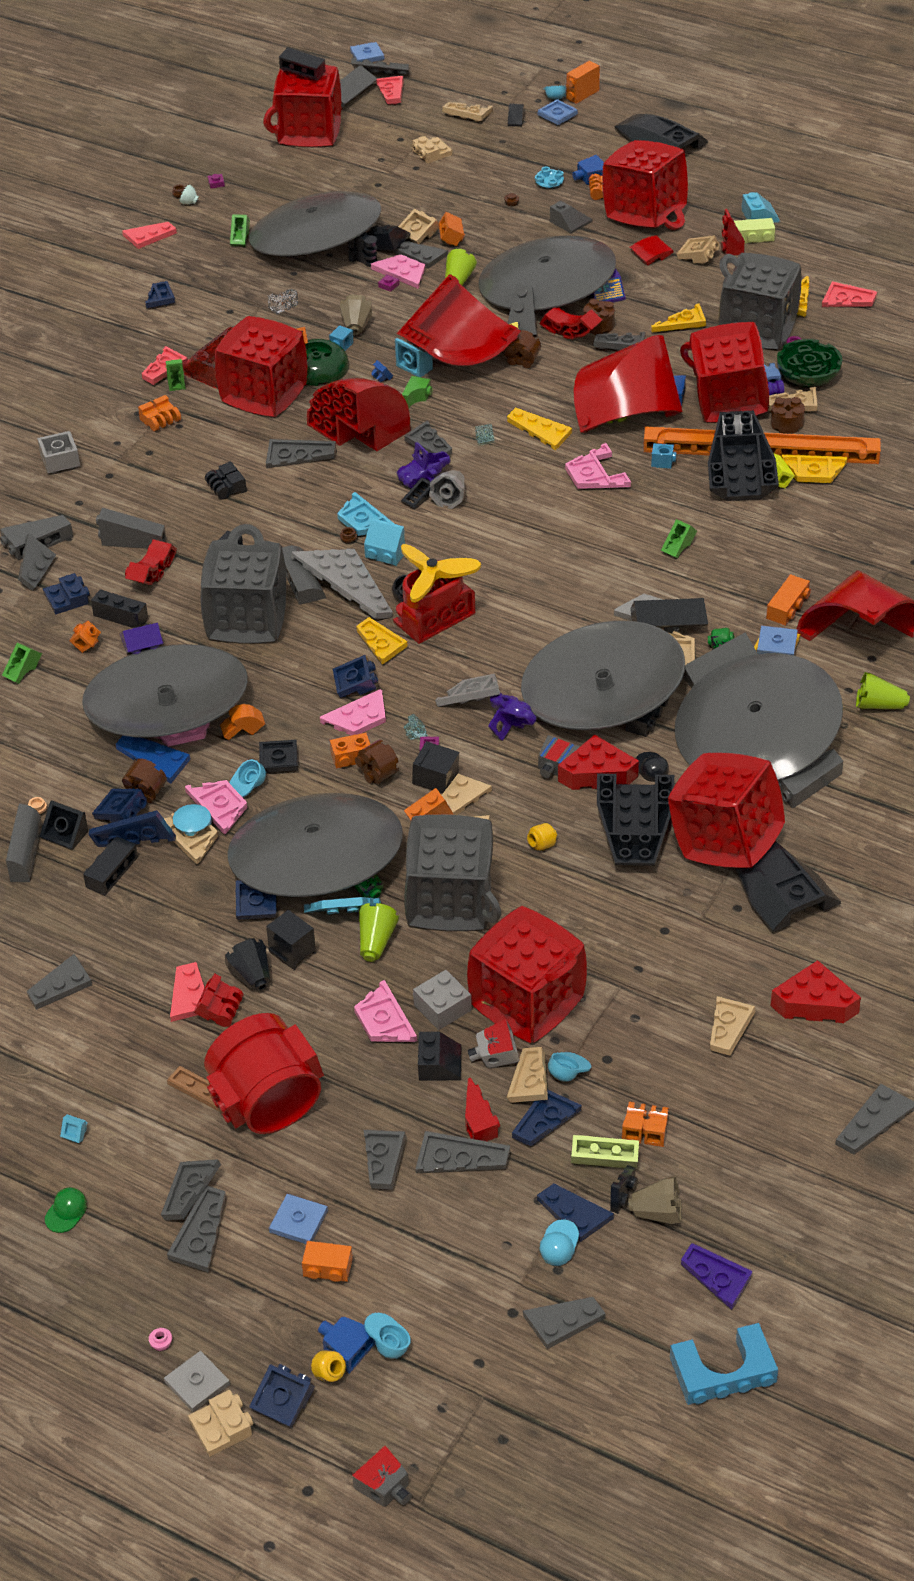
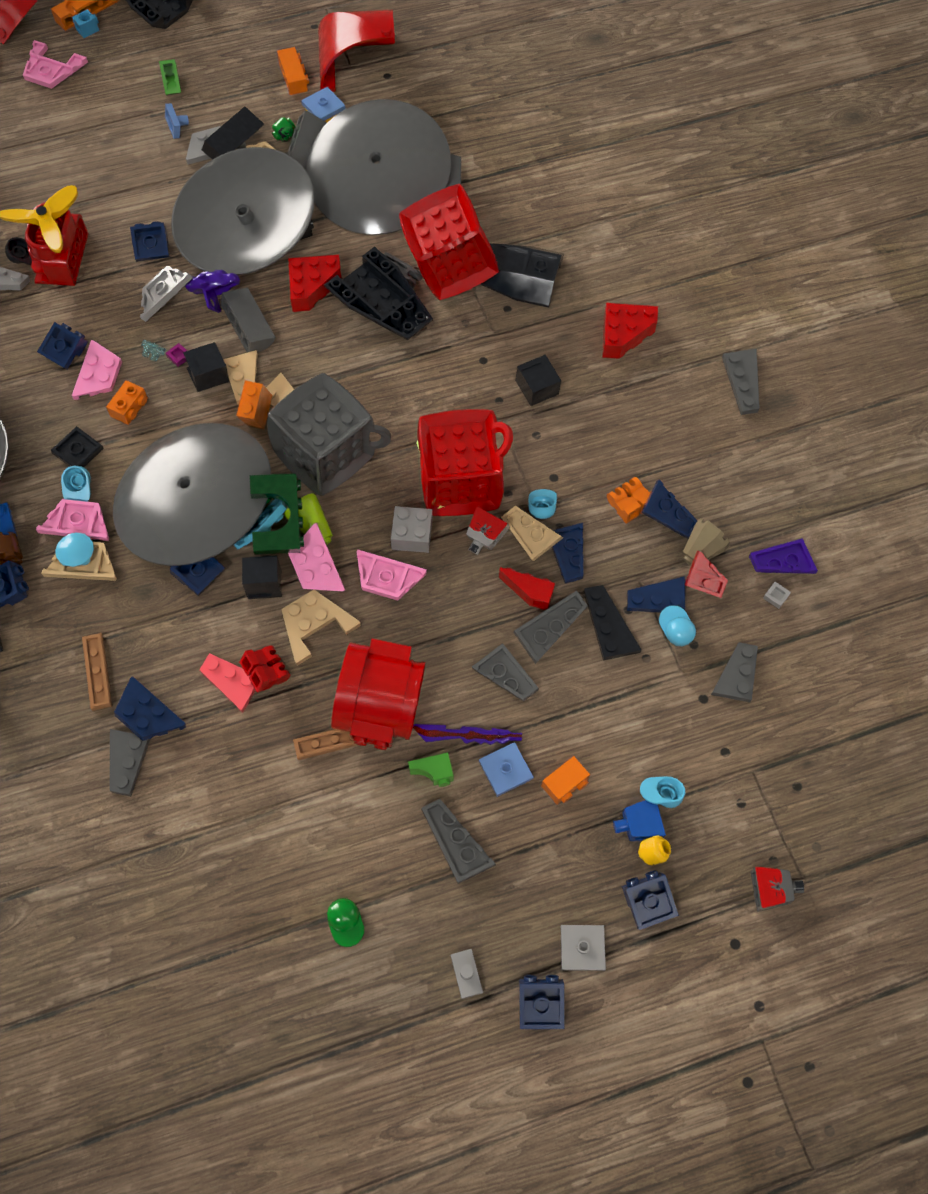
camera: 50 degrees left, 20 degrees up
medium azure tile [60,1114,88,1143] -> none
black brick [83,836,138,896] -> none
dark blue wing [88,810,176,847] -> none
bright pink plate [149,1328,172,1351] -> none
dark grey wing [161,1159,221,1220] -> none
tan plate [188,1390,253,1457] -> none
orange brick [220,704,265,740] -> none
black cone [225,938,270,991] -> none
reddish brown brick [355,740,399,784] -> none
yellow wing [356,617,408,665] -> none
black slope [418,1032,461,1081] -> none
yellow head [527,823,557,851] -> none
torso [538,735,579,778] -> none
yellowish green brick [571,1135,639,1168] -> none
black wing [610,1165,638,1214] -> none
black cap [635,752,669,782] -> none
dark azure arch [670,1323,778,1405] -> none
tan wing [710,996,756,1055] -> none
lime cone [856,672,910,709] -> none
none -> medium nougat tile [82,633,113,711]
none -> dark blue wing [114,676,186,741]
none -> dark blue plate [130,221,170,262]
none -> medium blue tile [165,103,189,139]
none -> dark grey brick [221,288,276,353]
none -> dark green arch [250,474,304,555]
none -> tan wing [281,590,361,666]
none -> bright pink wing [288,523,346,592]
none -> bright green arch [408,753,454,787]
none -> dark purple sword [413,724,522,745]
none -> light grey tile [451,949,483,999]
none -> black piece [515,354,561,406]
none -> dark blue plate [519,975,565,1029]
none -> black wing [584,585,642,661]
none -> dark blue wing [641,479,697,539]
none -> wing [684,551,728,598]
none -> light grey plate [763,582,791,609]

